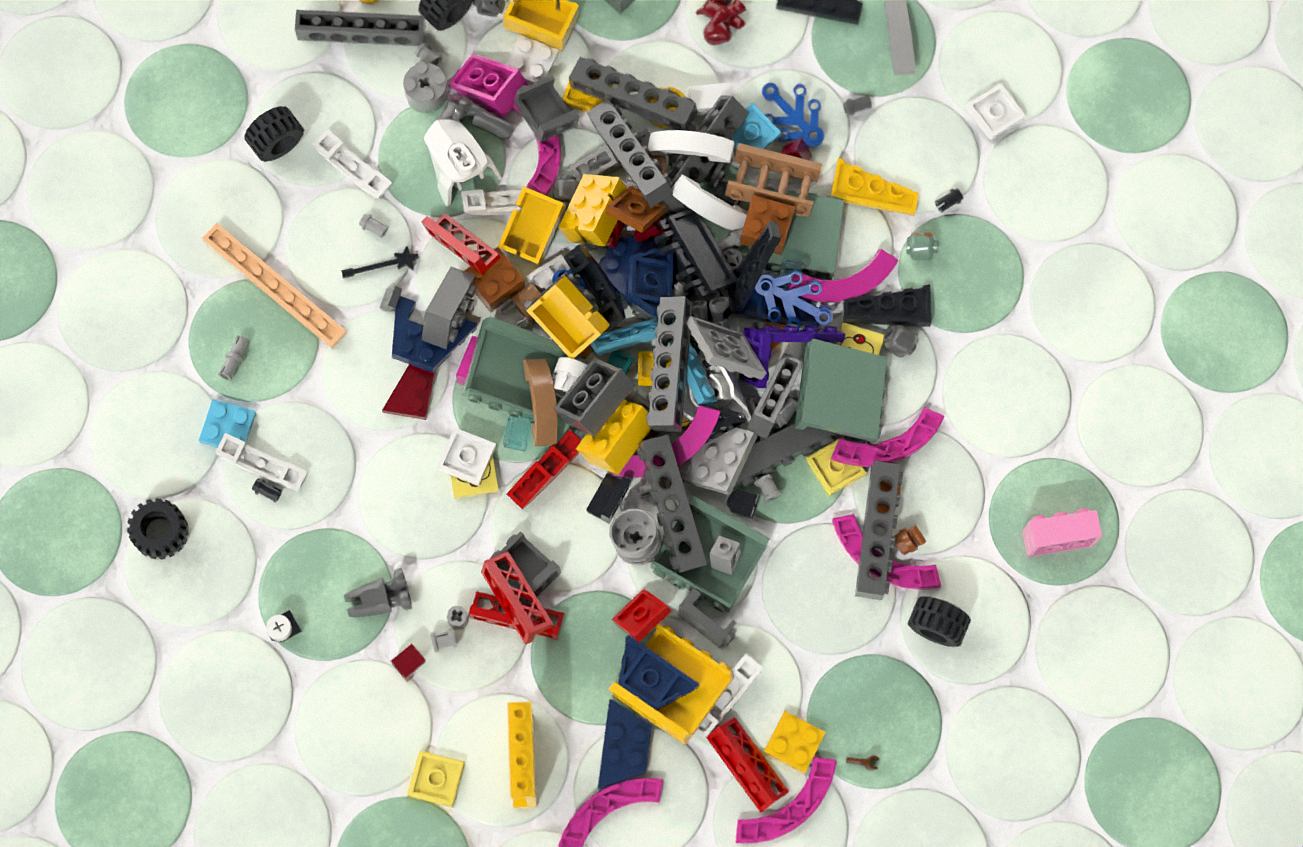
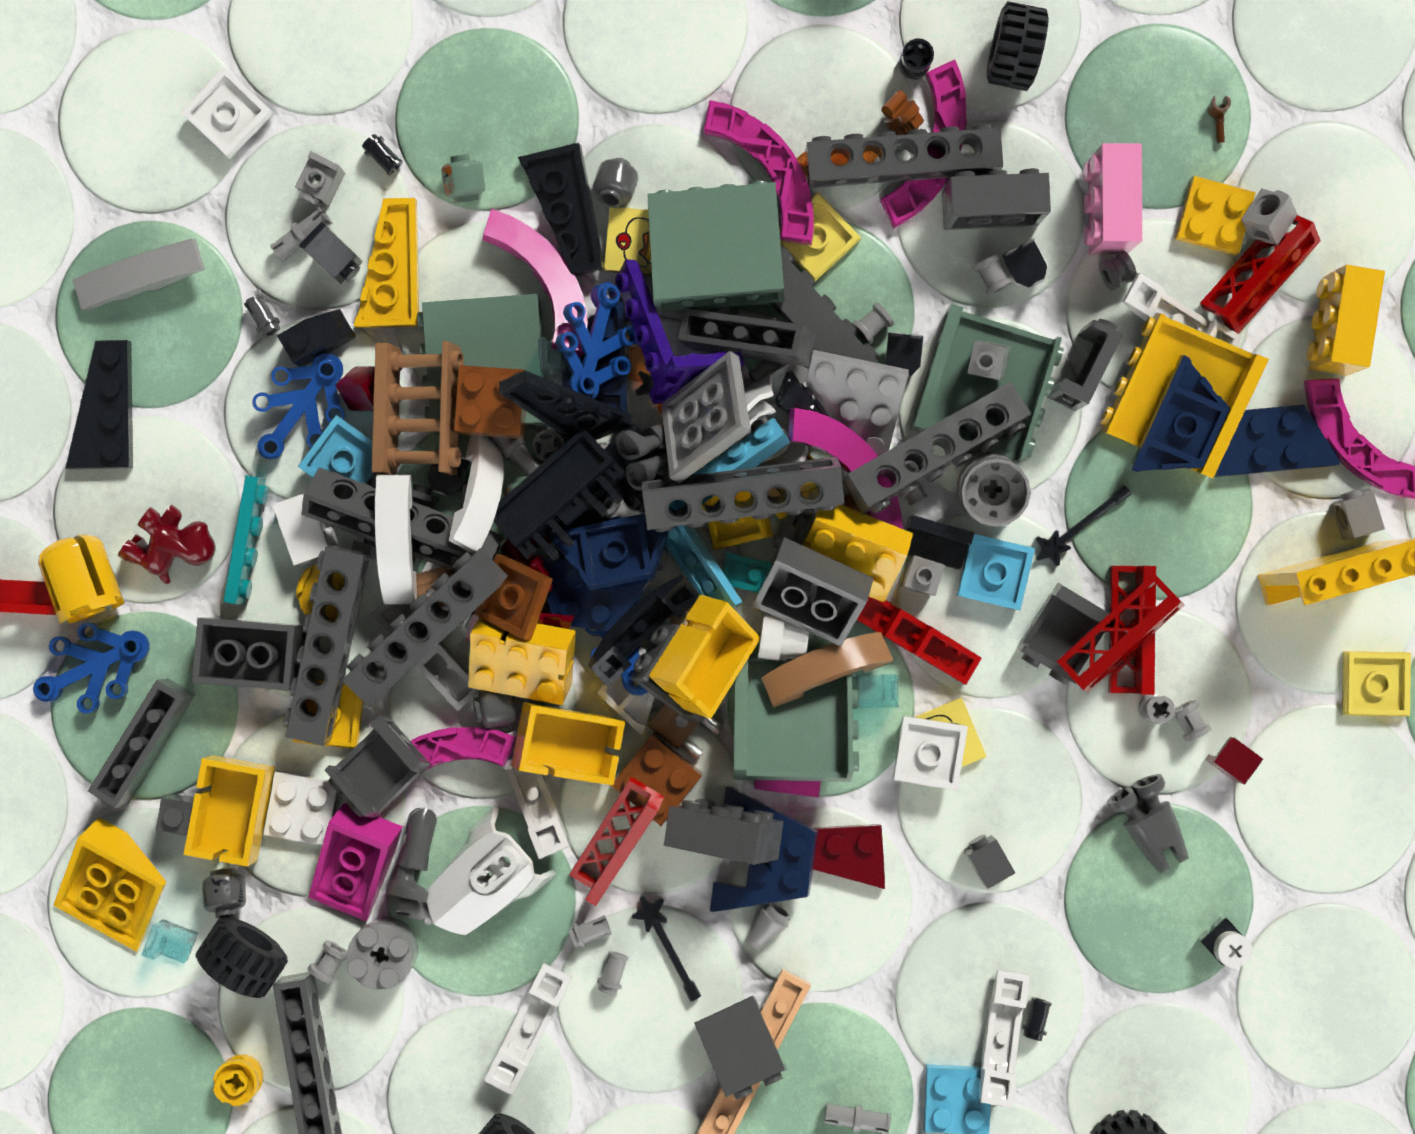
camera: 100 degrees left, 15 degrees up
tile [380,286,402,311] -> none
red plate [611,589,671,642] -> none
dark pink tile [735,757,836,844] -> none
none -> dark grey brick [192,617,304,691]
none -> teal plate [223,475,269,605]
none -> light grey pin [270,207,333,262]
none -> black slope [277,309,356,367]
none -> light grey brick [295,151,346,207]
none -> black slope [299,221,363,284]
none -> light grey pin [569,915,612,948]
none -> dark grey panel [694,995,787,1100]
none -> light grey cone [745,903,790,951]
none -> black wheel [899,38,934,80]
none -> light grey brick [900,555,945,596]
none -> dark grey brick [942,168,1051,230]
none -> medium azure plate [956,534,1035,611]
none -> dark grey brick [964,835,1016,889]
none -> light grey bush [973,254,1013,296]
none -> black piece [1002,238,1047,288]
none -> black piece [1035,485,1131,566]
none -> bright pink brick [1083,143,1142,254]
none -> dark grey wheel [1099,251,1137,291]
none -> light grey brick [1241,188,1298,245]
none -> yellow piece [1307,264,1385,376]
none -> light grey brick [1331,489,1385,540]

